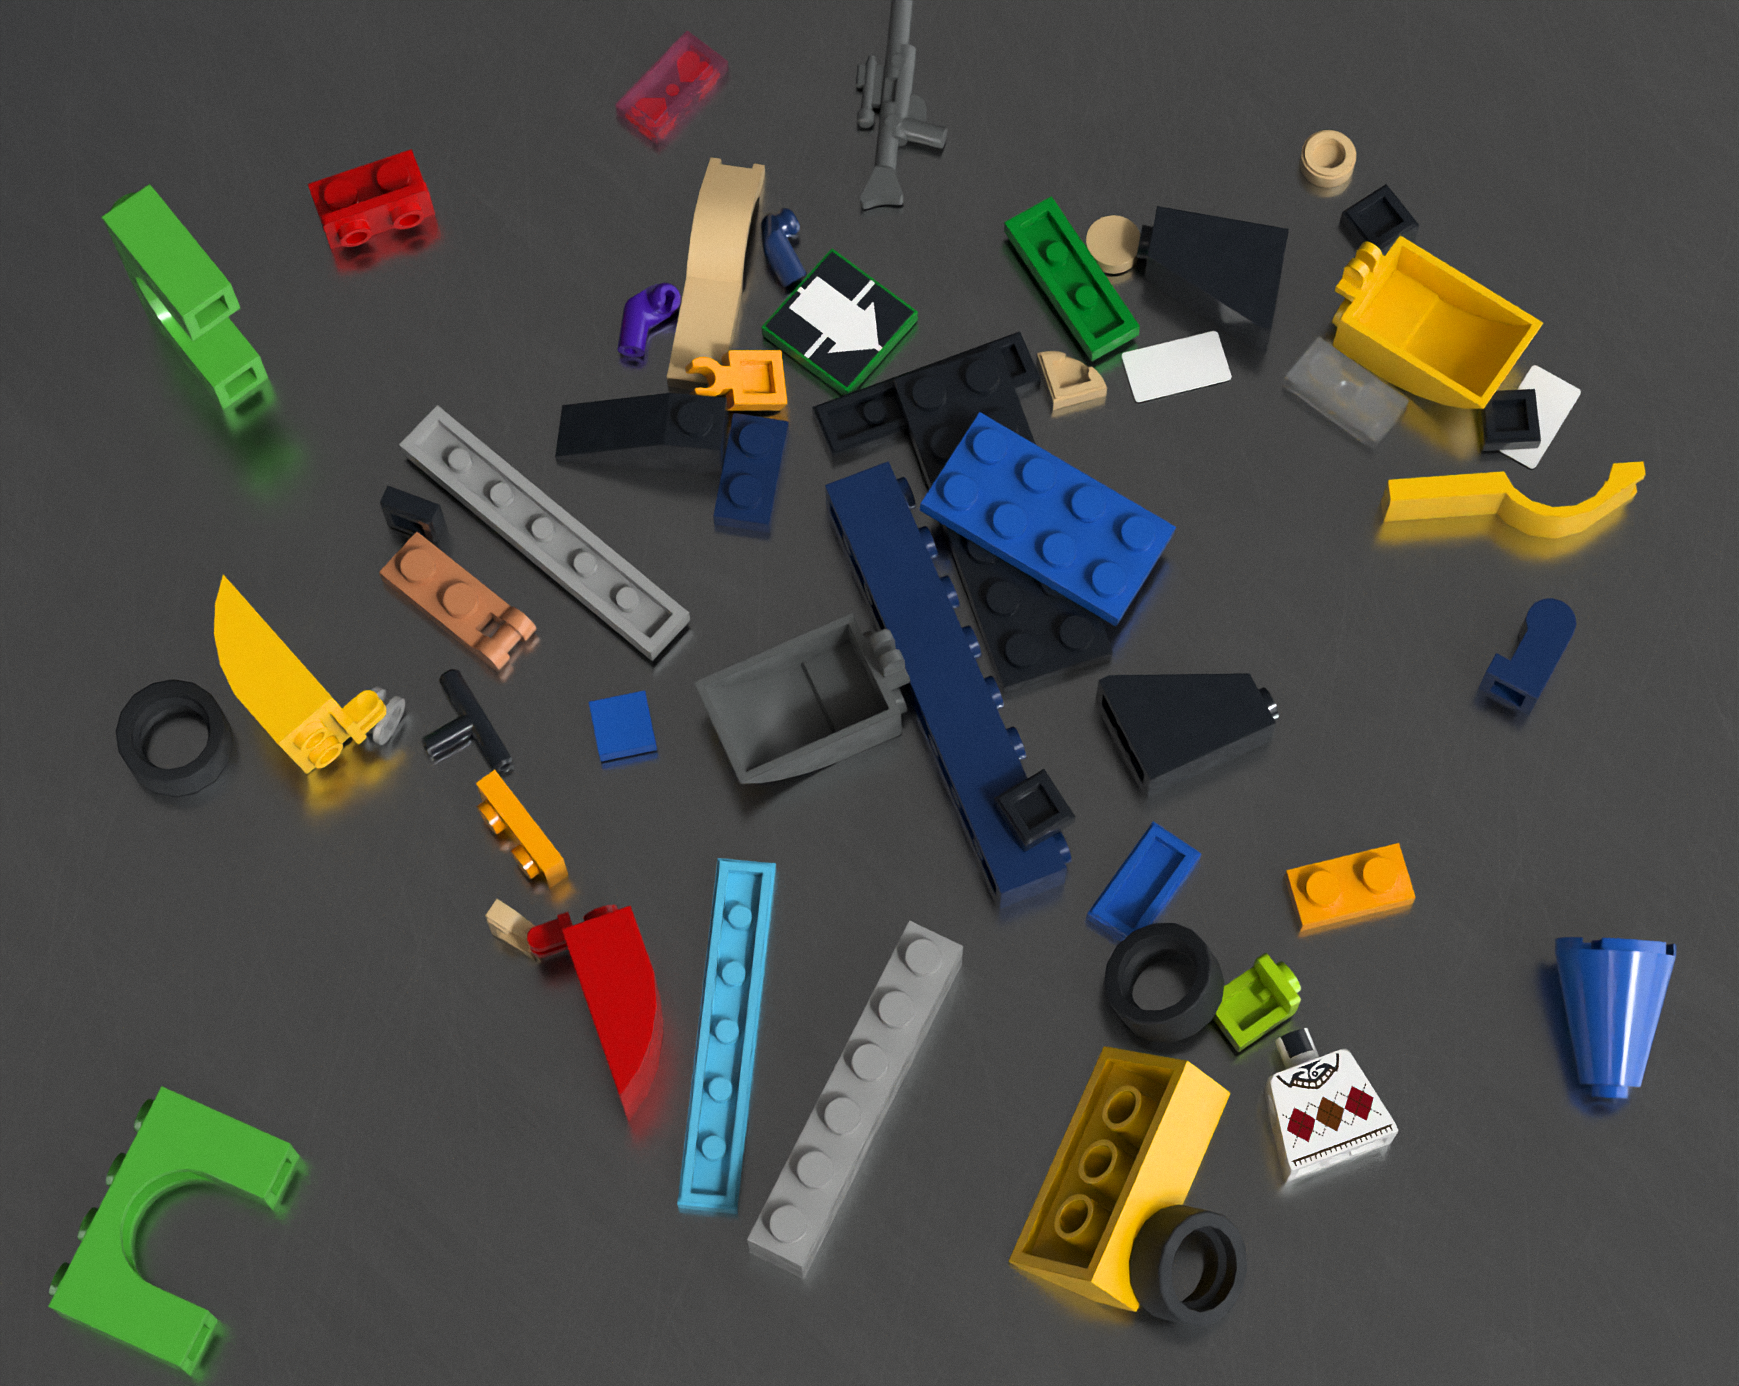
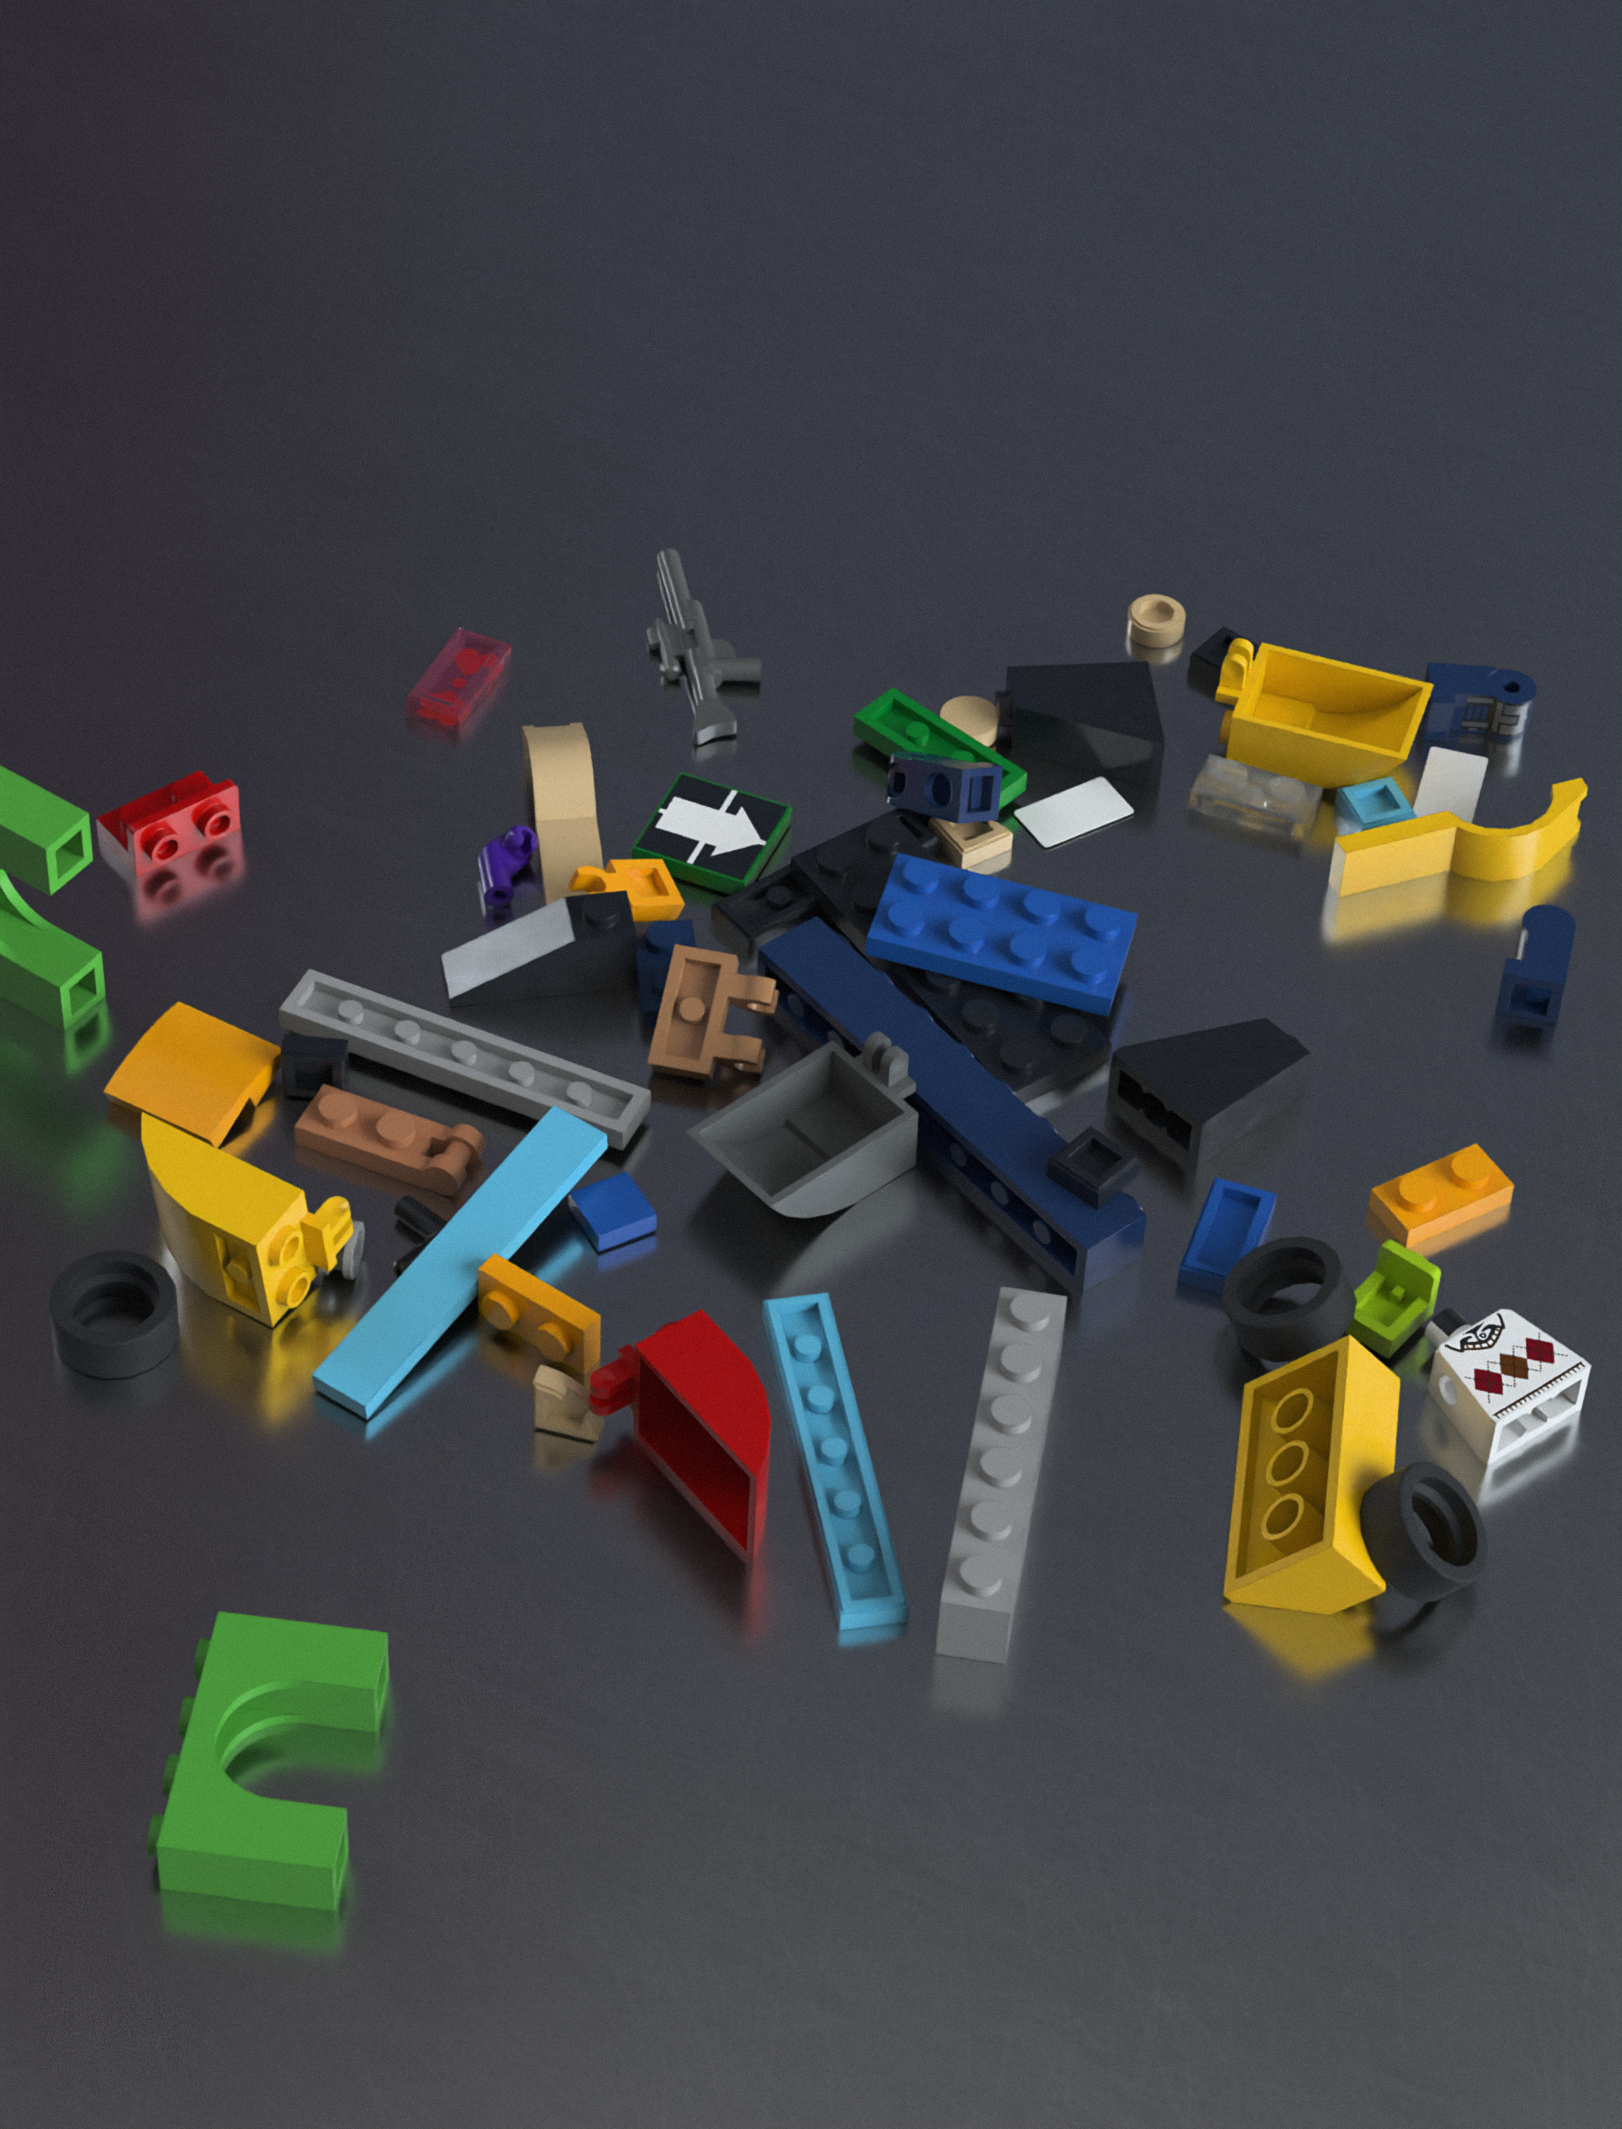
camera: 20 degrees left, 25 degrees down
dark blue arm [761,208,808,288] -> none
black tile [1477,389,1541,451] -> none
none -> light orange slope [103,1001,281,1148]
none -> medium azure tile [311,1105,608,1419]
none -> medium nougat plate [647,944,780,1082]
none -> dark blue leg [886,751,1003,824]
none -> medium azure tile [1335,776,1417,833]
none -> dark blue leg [1421,662,1537,742]

